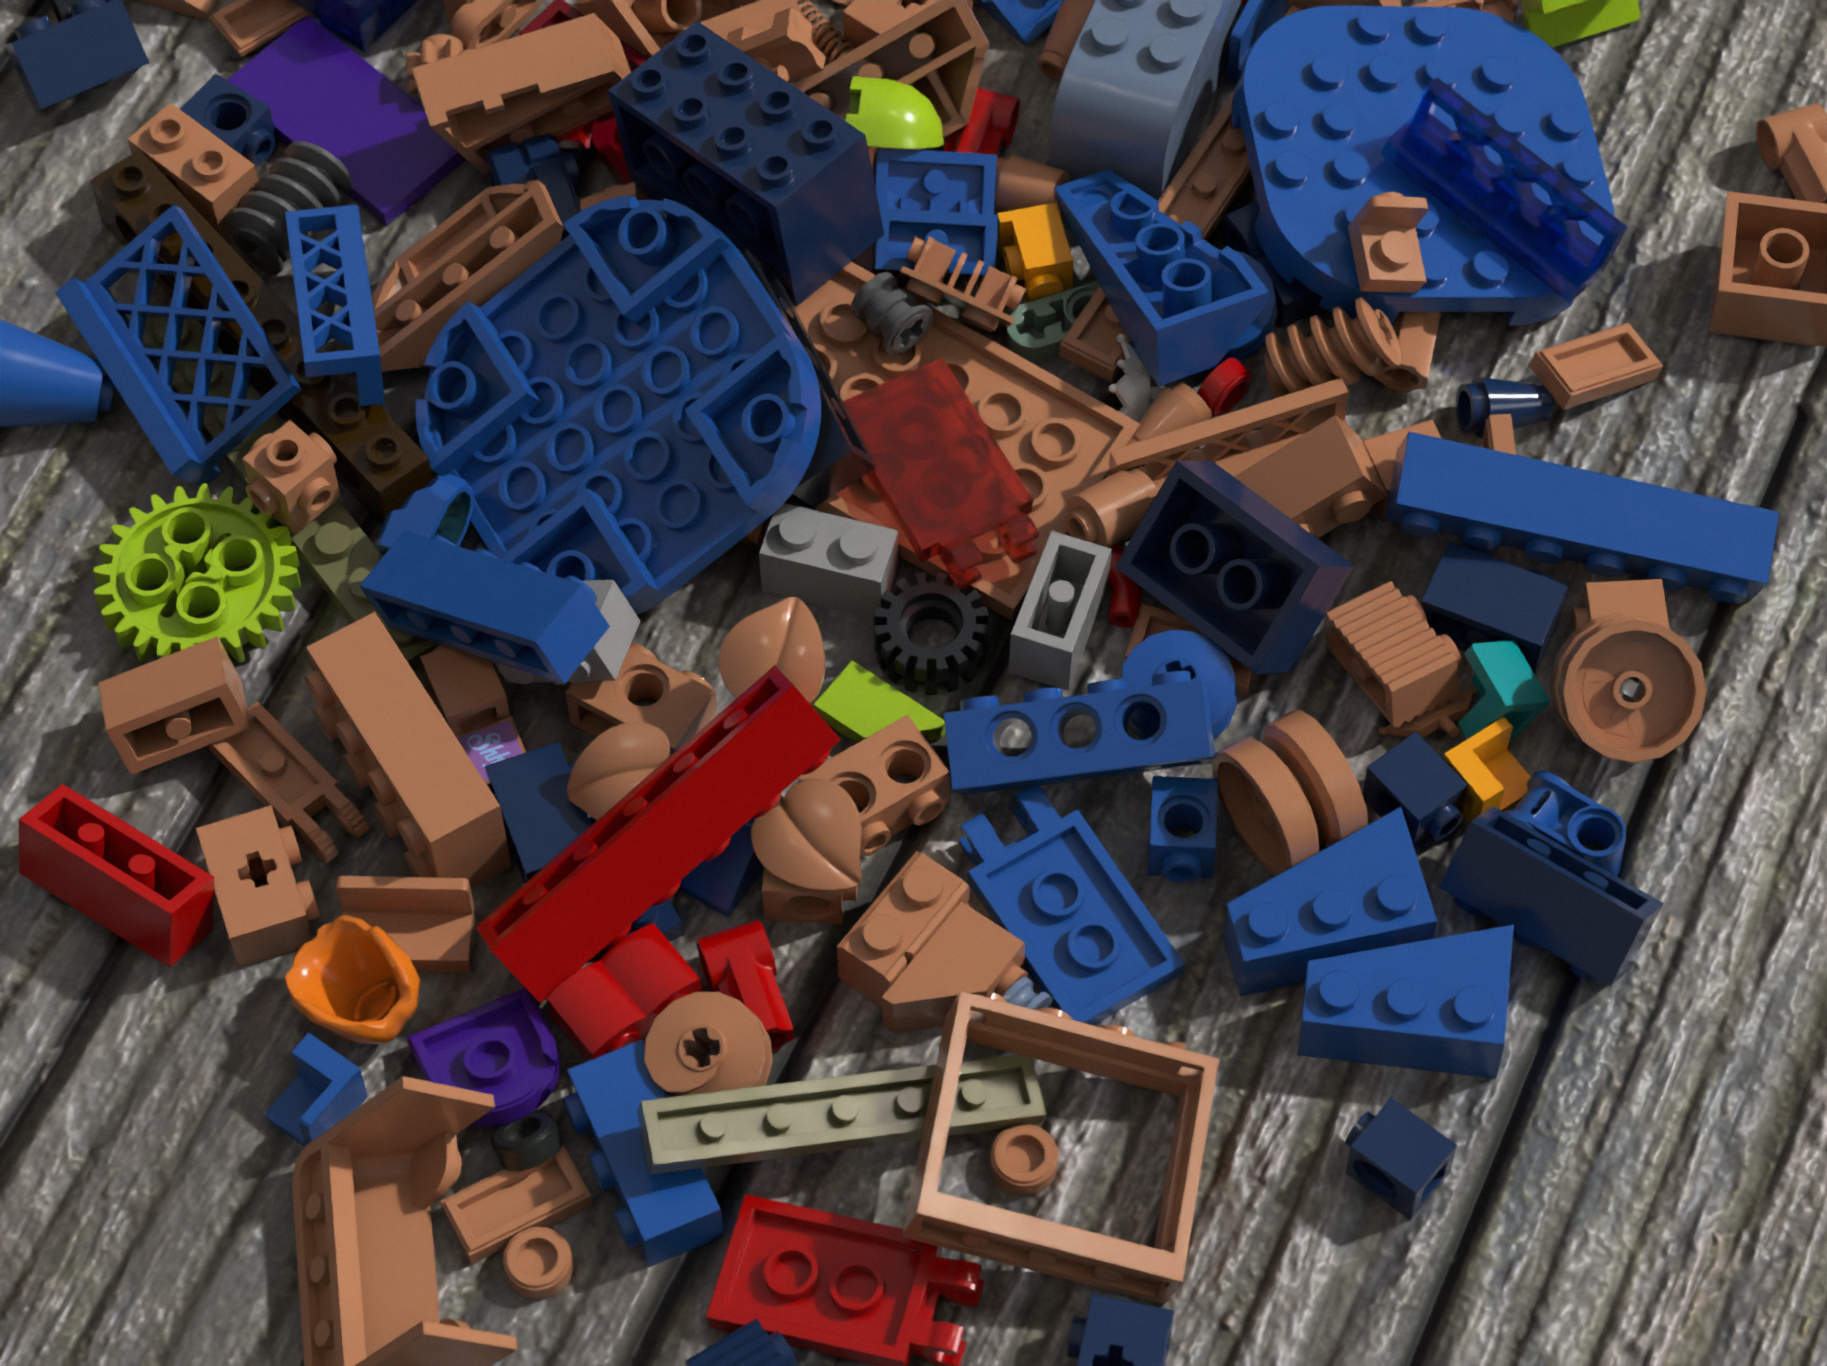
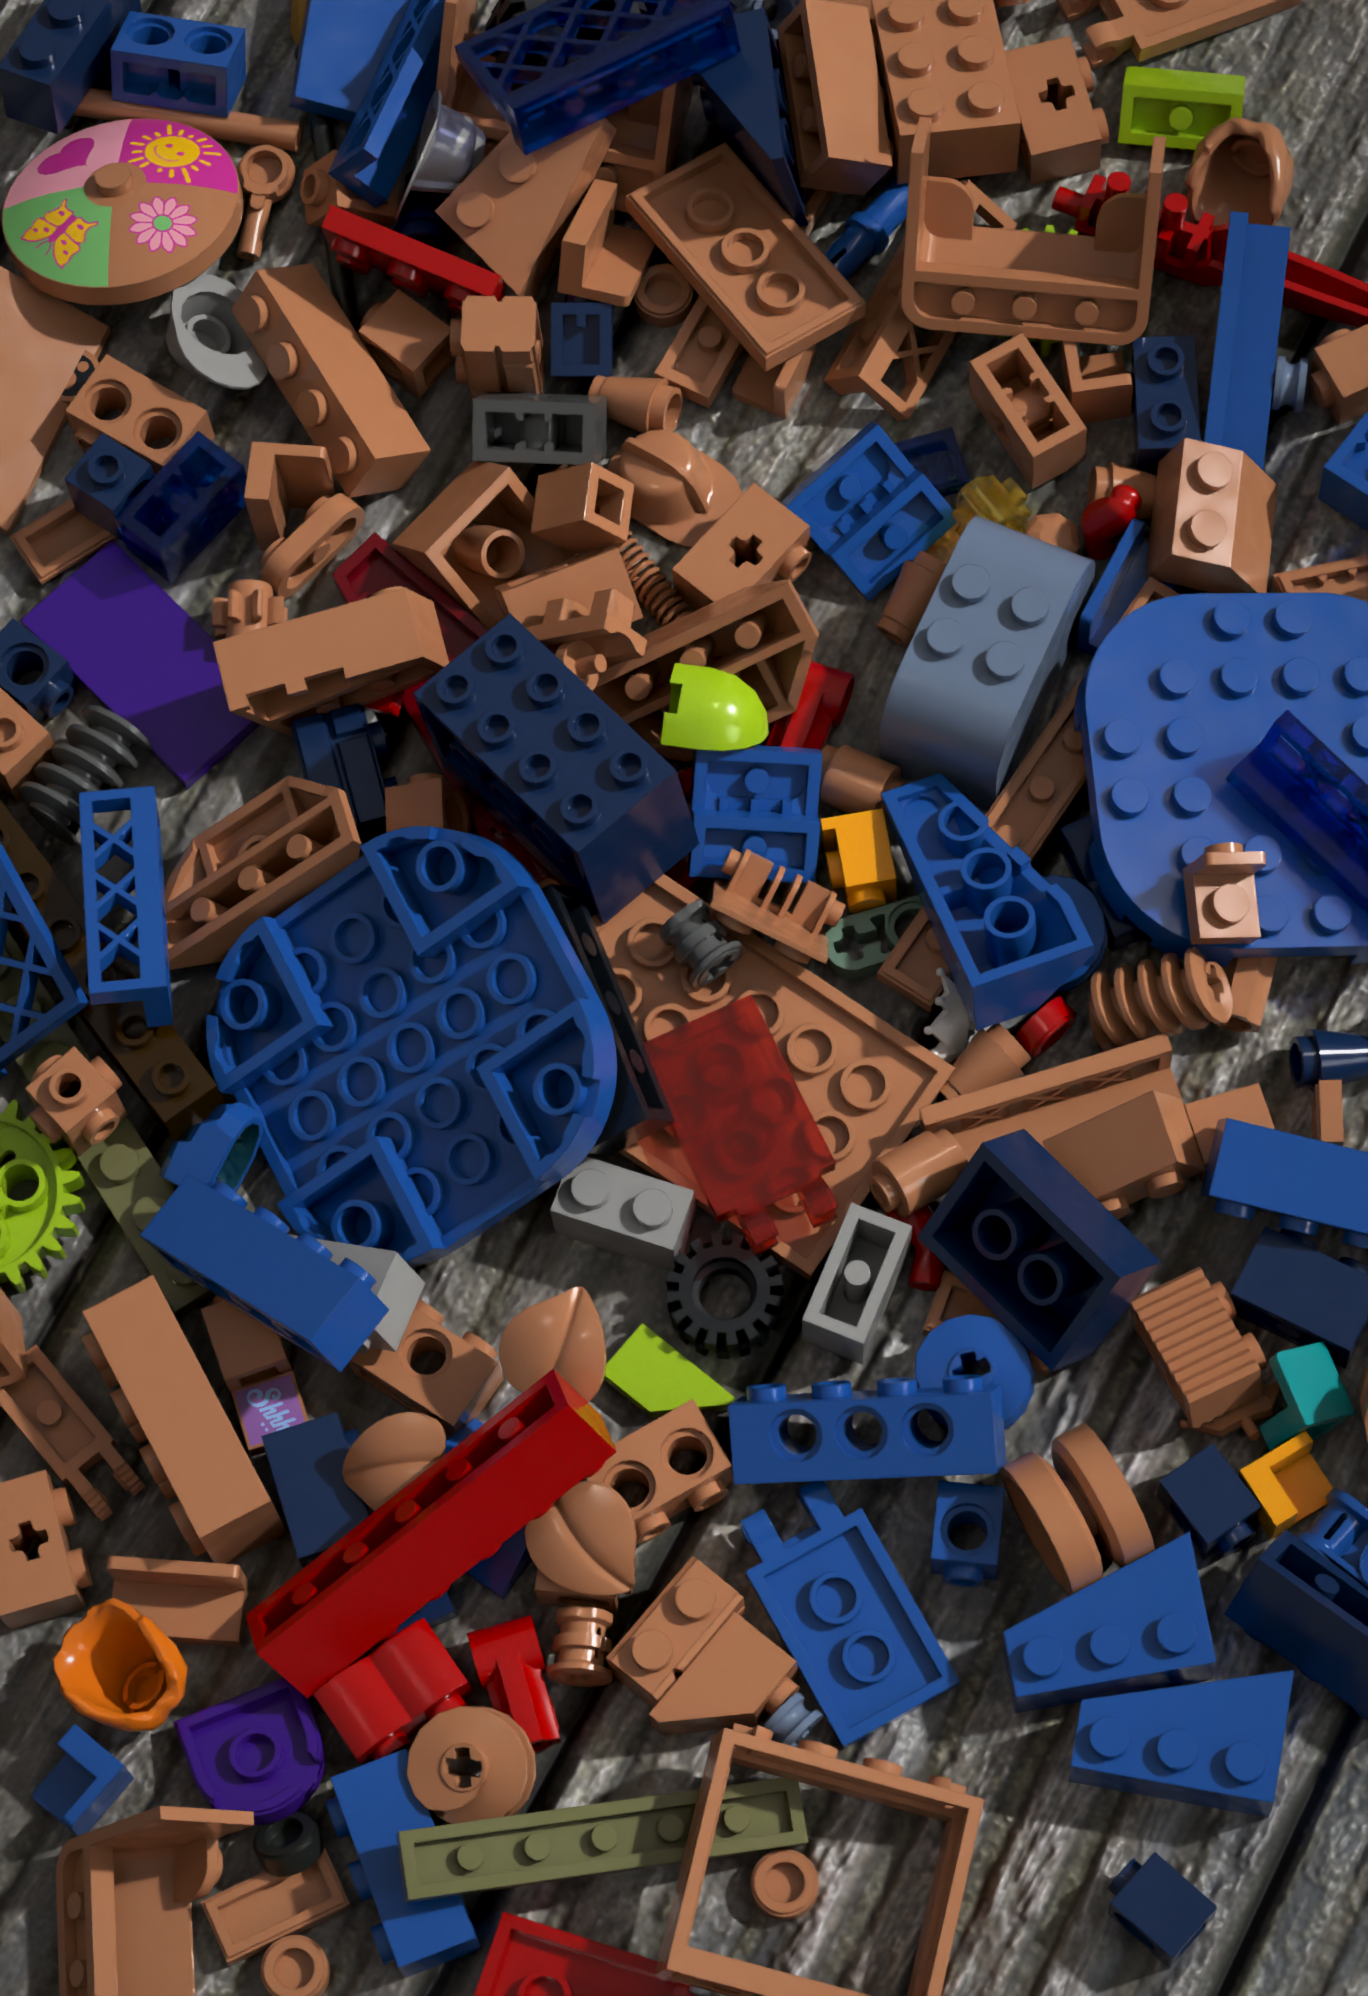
camera: 10 degrees right, 10 degrees up
none -> nougat bush [546,1606,613,1687]

